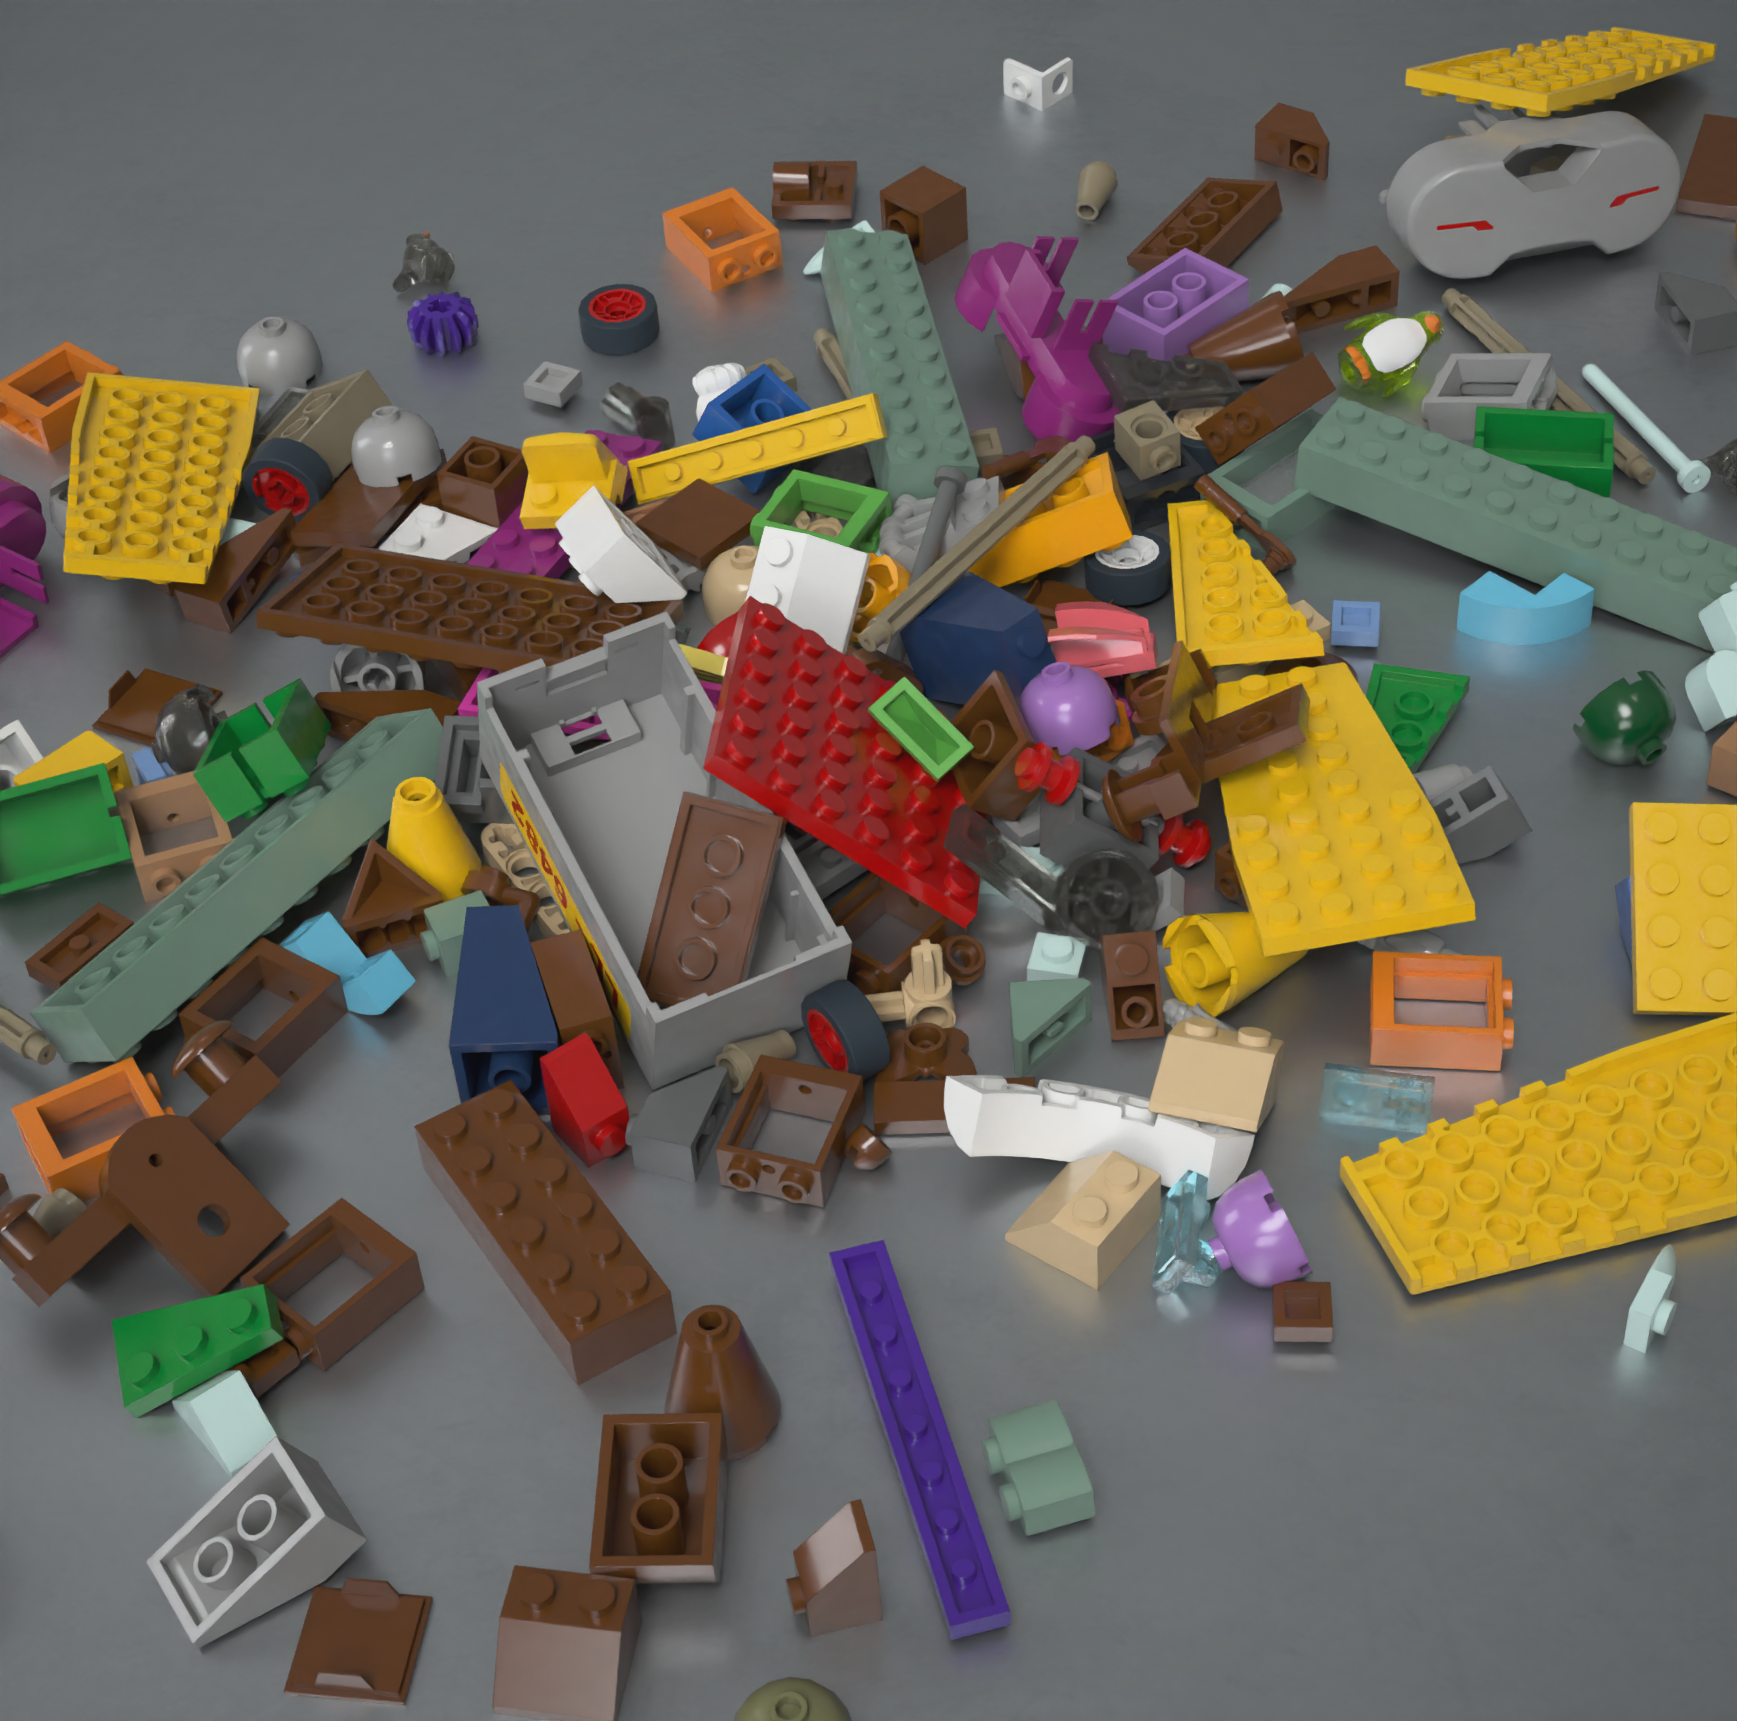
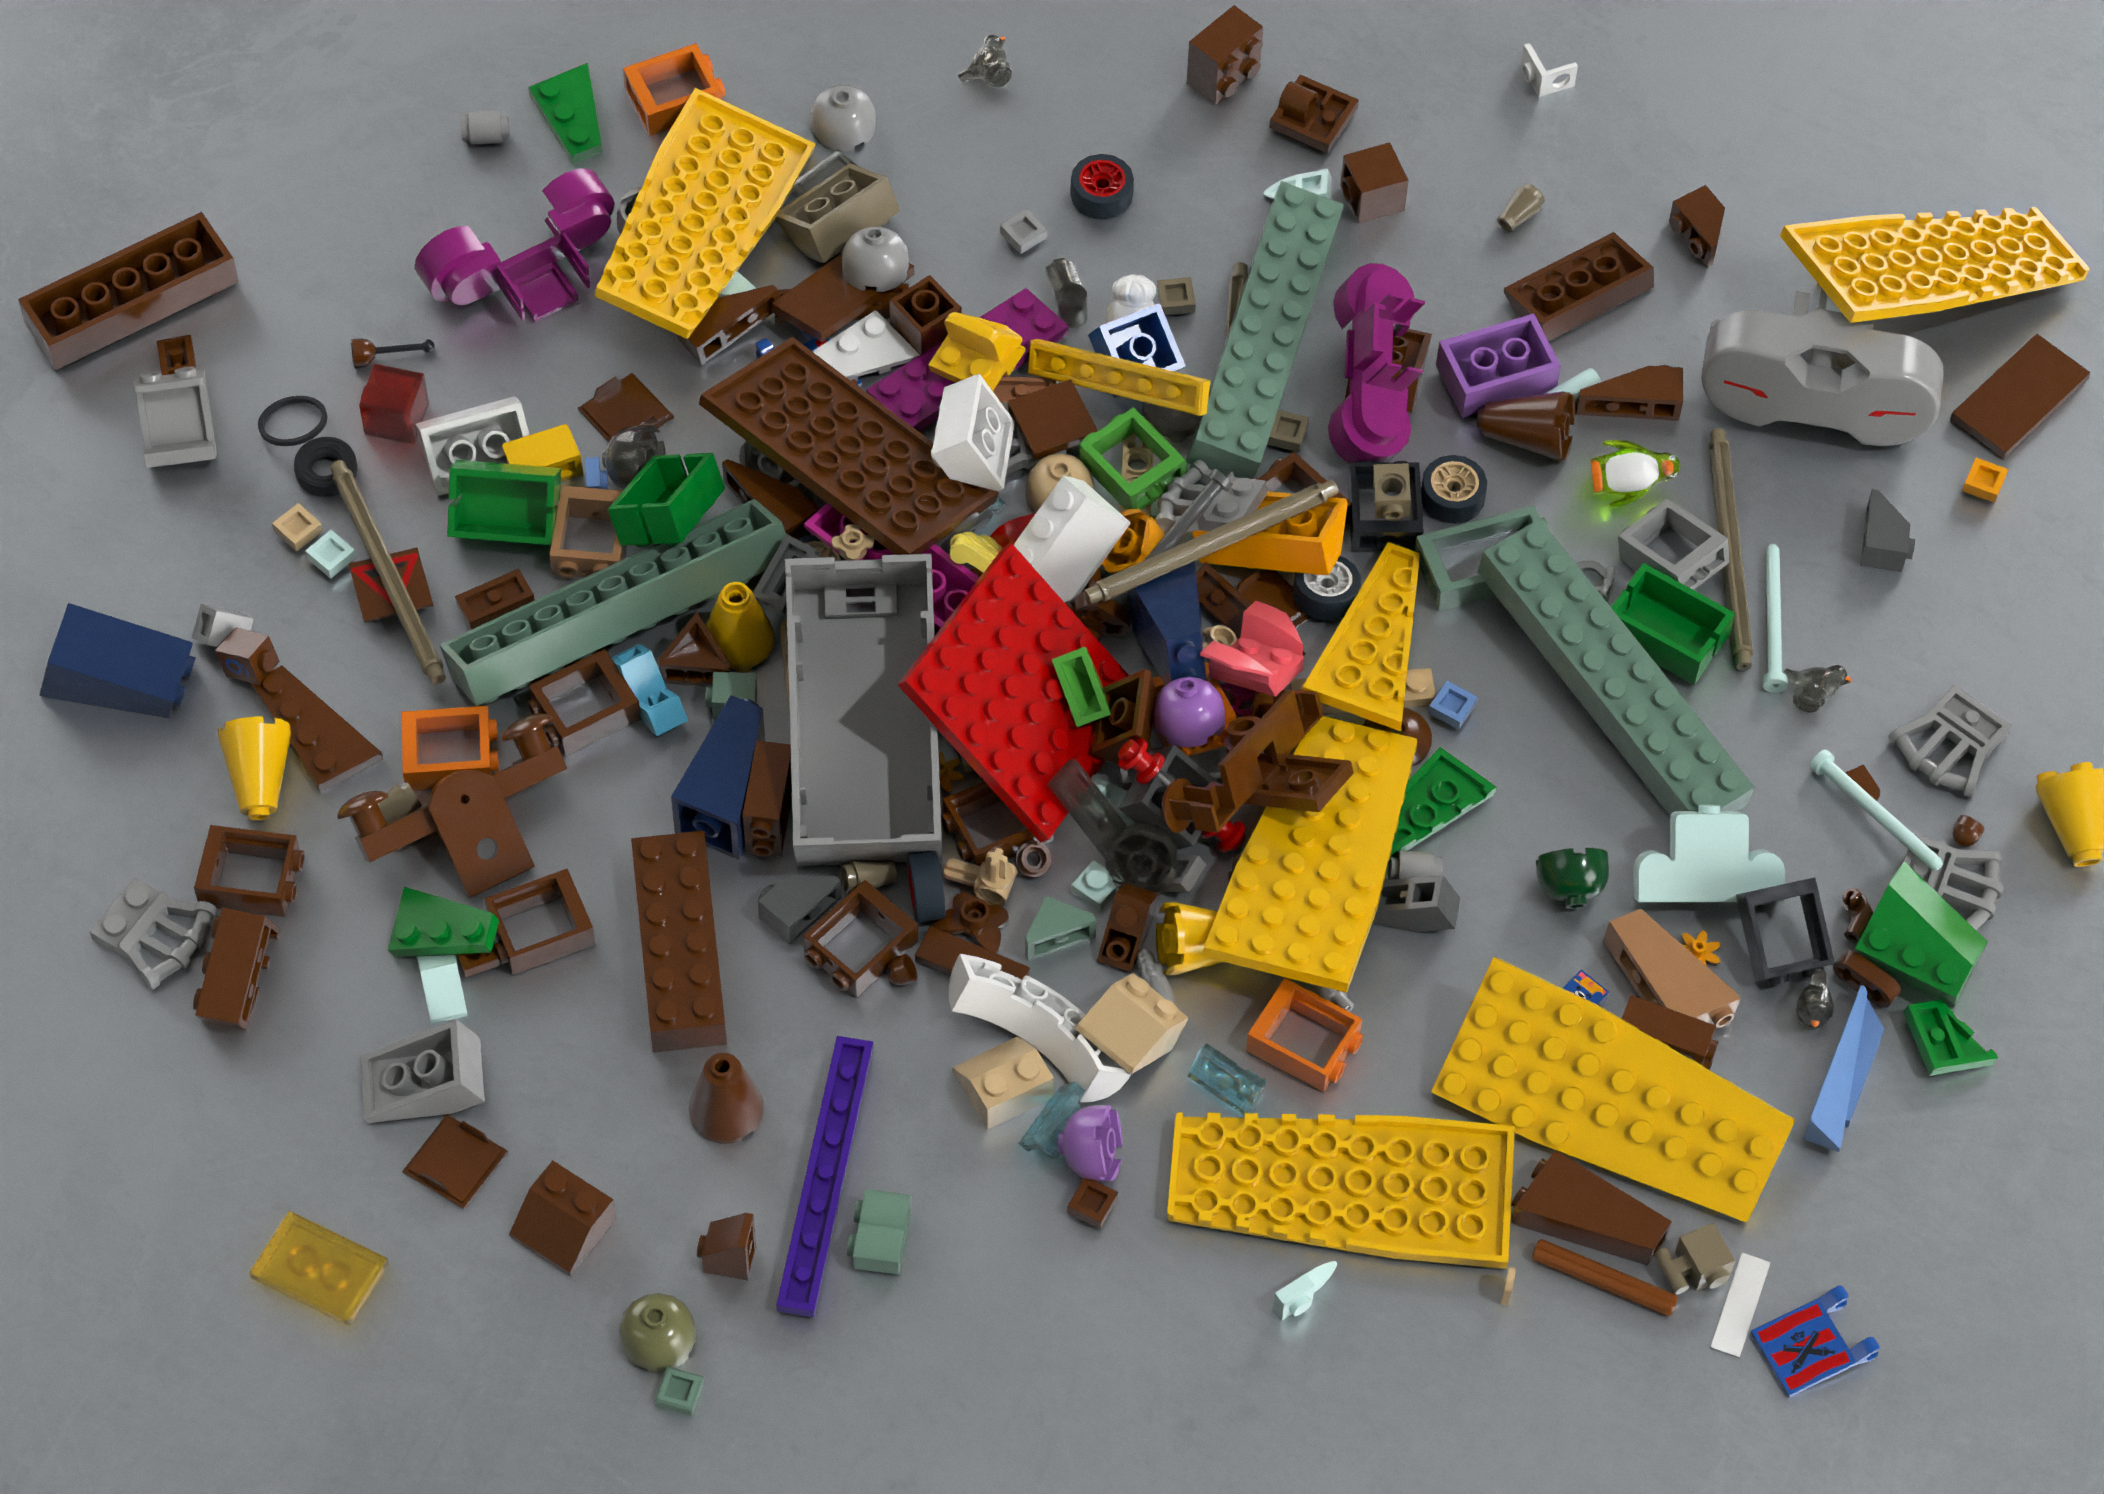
camera: 20 degrees right, 15 degrees up
black wheel [243,438,333,523] -> none
dark purple gear [407,291,479,356] -> none
reddish brown plate [461,866,540,934] -> none
red slope [540,1033,630,1168] -> none
reddish brown brick [589,1412,728,1584] -> none
reddish brown tile [637,791,788,1007] -> none
orange window [662,187,783,292] -> none
reddish brown piece [981,436,1072,480] -> none
clear smoke wing [1088,343,1244,413] -> none
reddish brown piece [1194,474,1297,576] -> none
reddish brown window [1195,352,1337,465] -> none
medium azure brick [1457,571,1595,645] -> none
none -> reddish brown brick [1186,5,1263,105]

